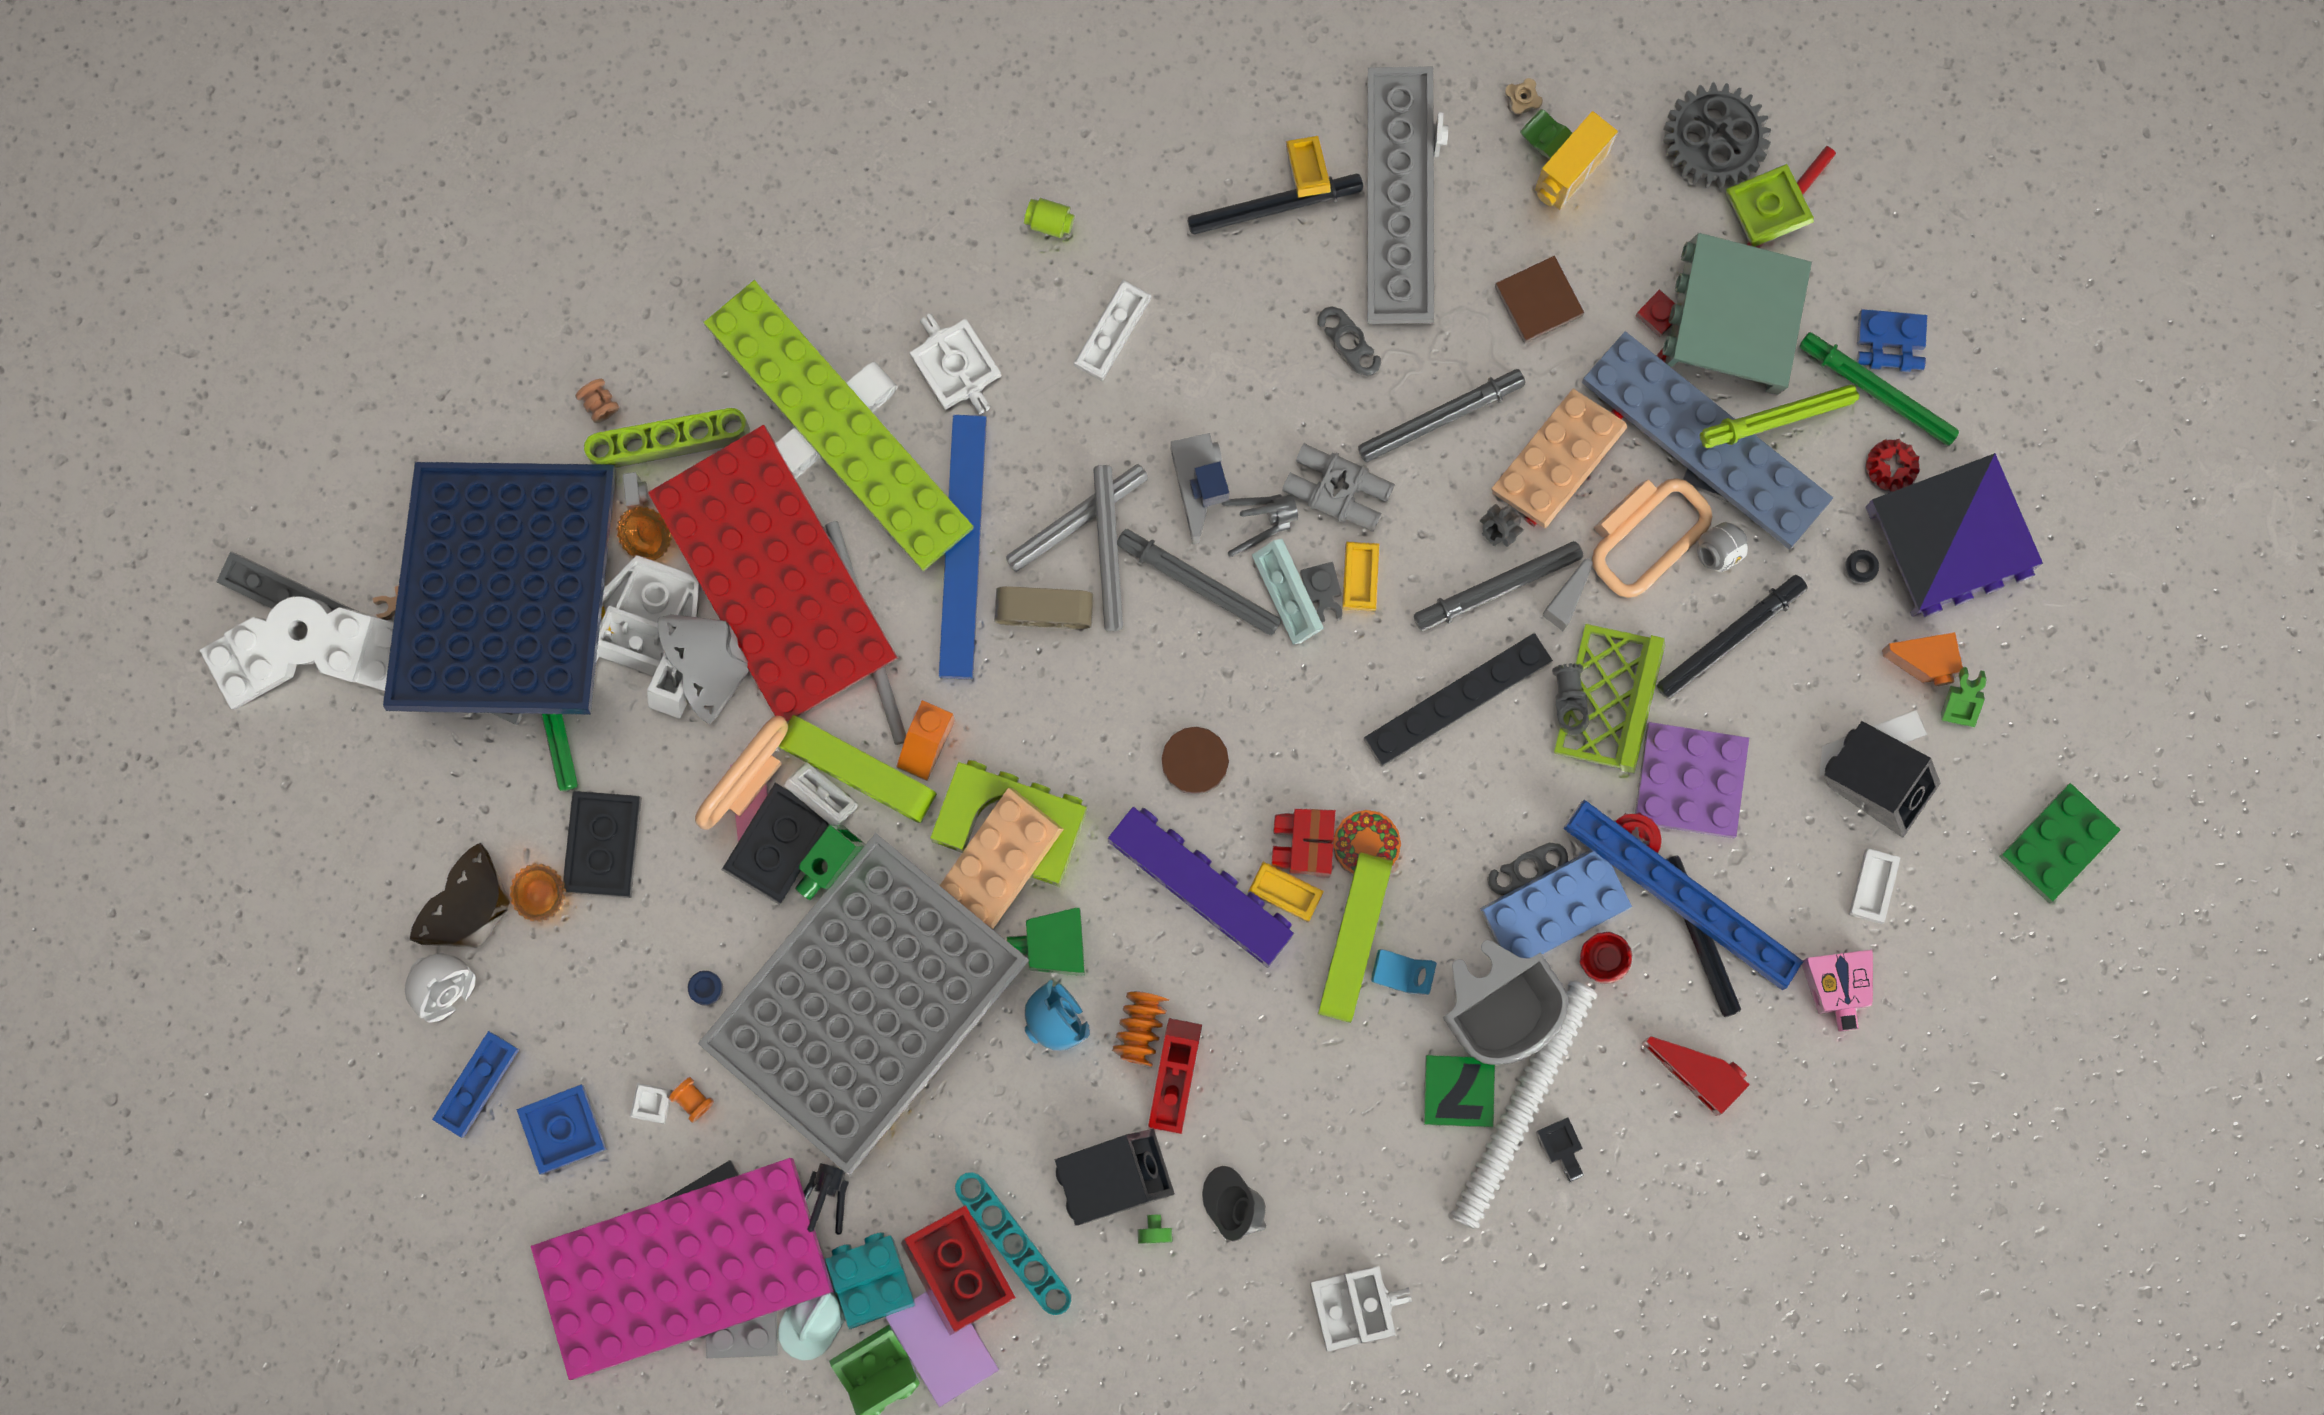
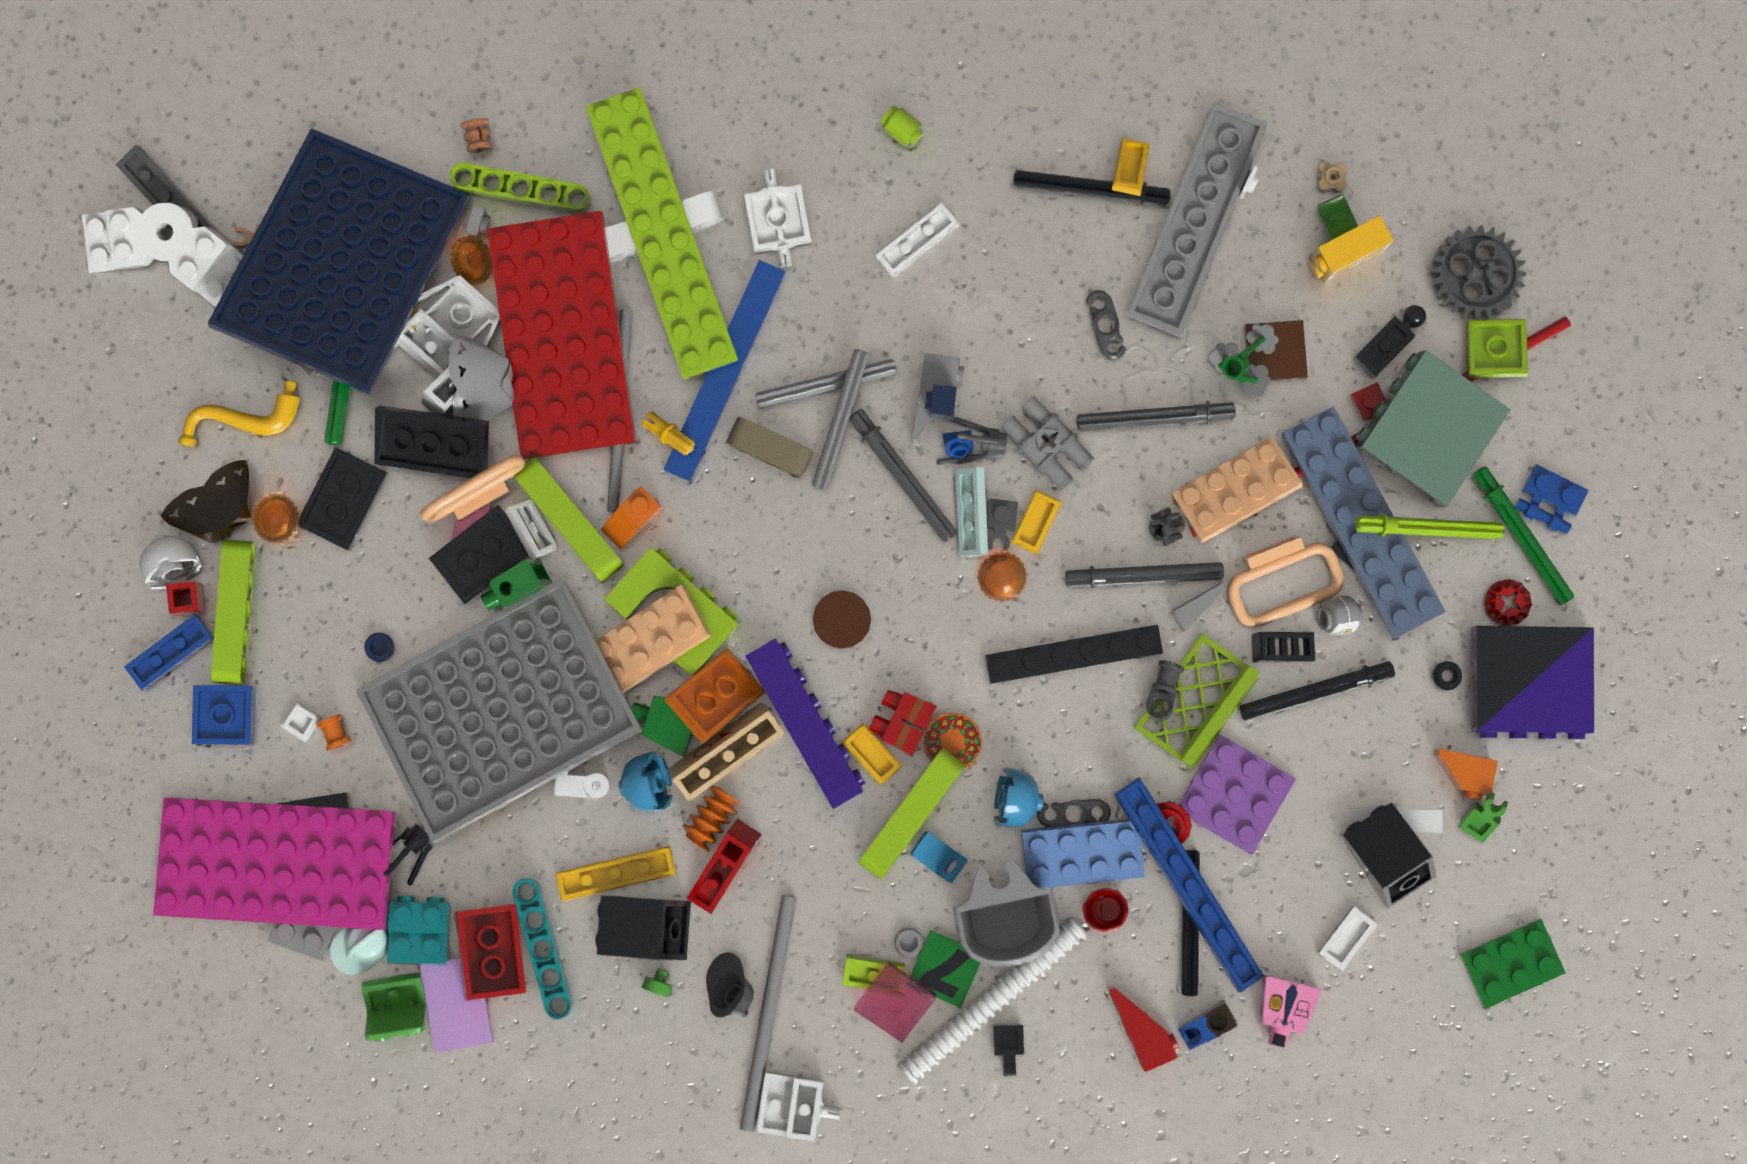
camera: 20 degrees right, 5 degrees up
none -> red brick [166,581,205,616]
none -> yellow animal [178,381,300,447]
none -> lime beam [211,539,255,684]
none -> black plate [374,405,489,478]
none -> white leg [554,770,610,799]
none -> yellow tile [555,846,677,902]
none -> yellow axle [642,411,695,455]
none -> orange tile [664,649,765,744]
none -> tan brick [666,702,784,802]
none -> light grey piece [740,895,796,1132]
none -> lime plate [842,954,905,995]
none -> clear pink tile [854,961,937,1042]
none -> light grey tile [894,928,924,958]
none -> blue plate [943,430,974,458]
none -> clear orange hat [977,551,1027,602]
none -> dark azure cylinder [994,768,1043,827]
none -> leg [1178,1000,1237,1050]
none -> light grey plant [1208,323,1279,397]
none -> black slope [1251,632,1315,663]
none -> black plate [1353,305,1426,378]

